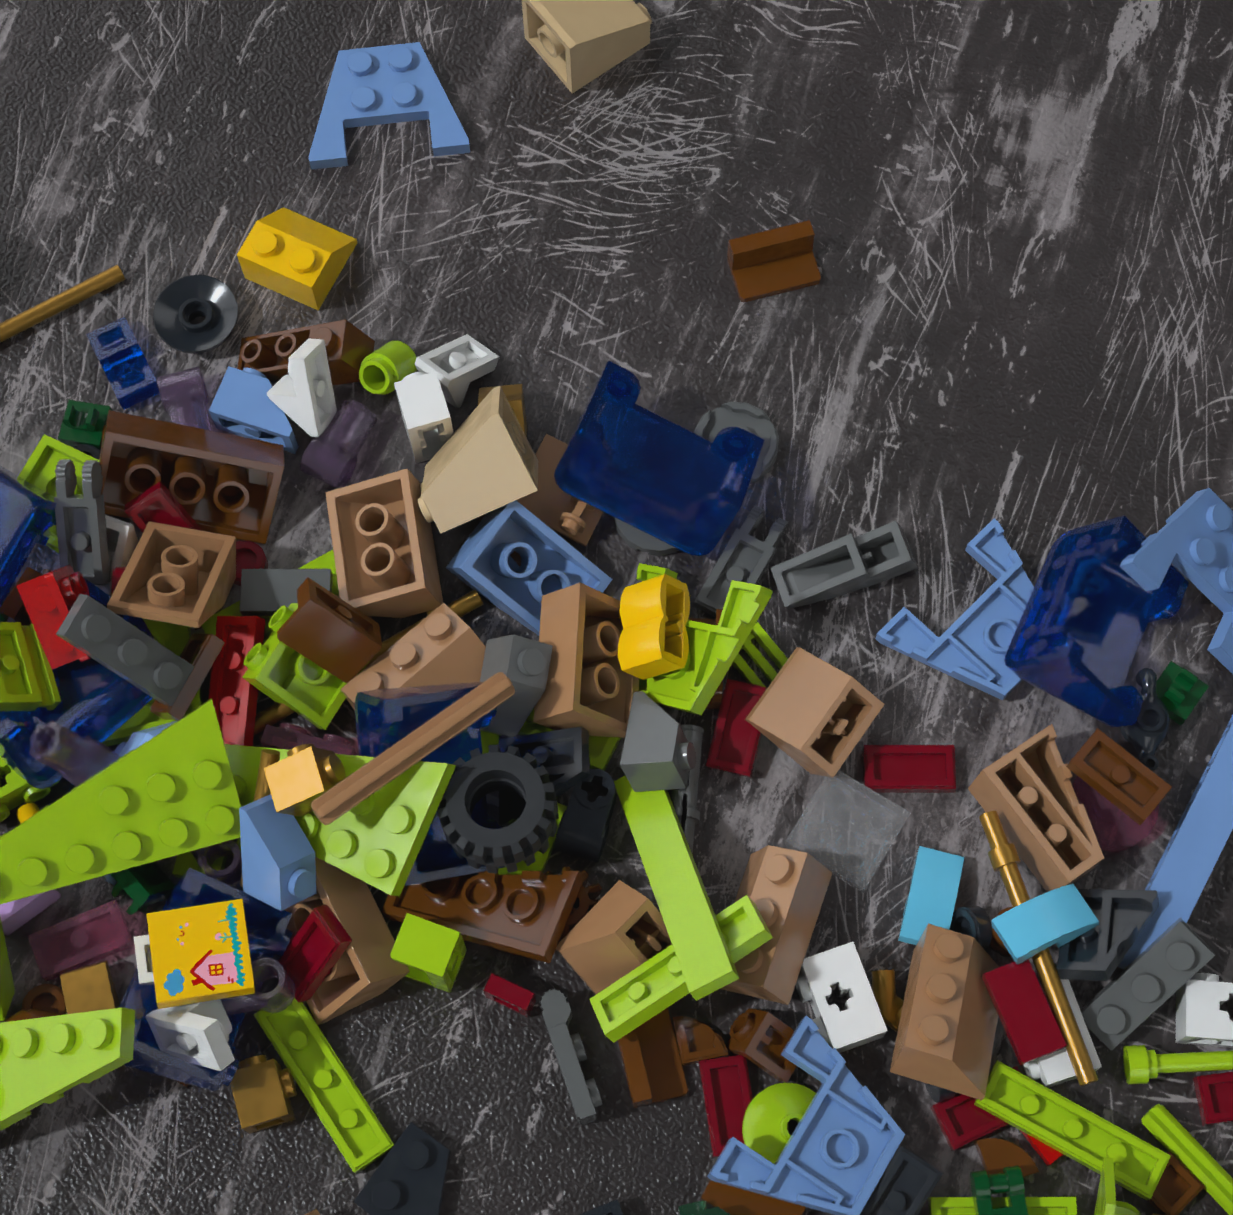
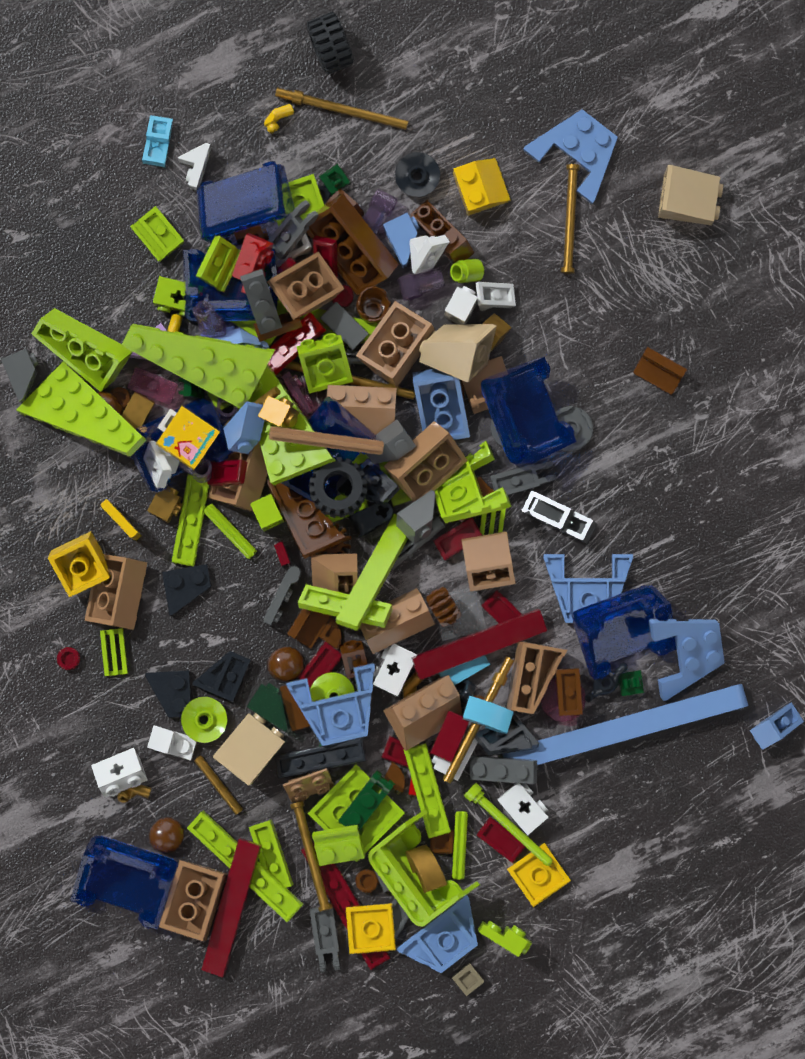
camera: 45 degrees right, 15 degrees up
clear blue slope [86,317,162,410] -> none
reddish brown panel [277,577,382,683] -> none
yellow brick [617,574,690,680] -> none
none -> yellow tile [101,499,142,541]
none -> lime axle [204,504,257,559]
none -> reddish brown hair [267,647,304,682]
none -> reddish brown hair [356,286,391,324]
none -> dark red tile [411,609,547,680]
none -> reddish brown gear [426,587,461,627]
none -> pearl gold bar [561,164,580,274]

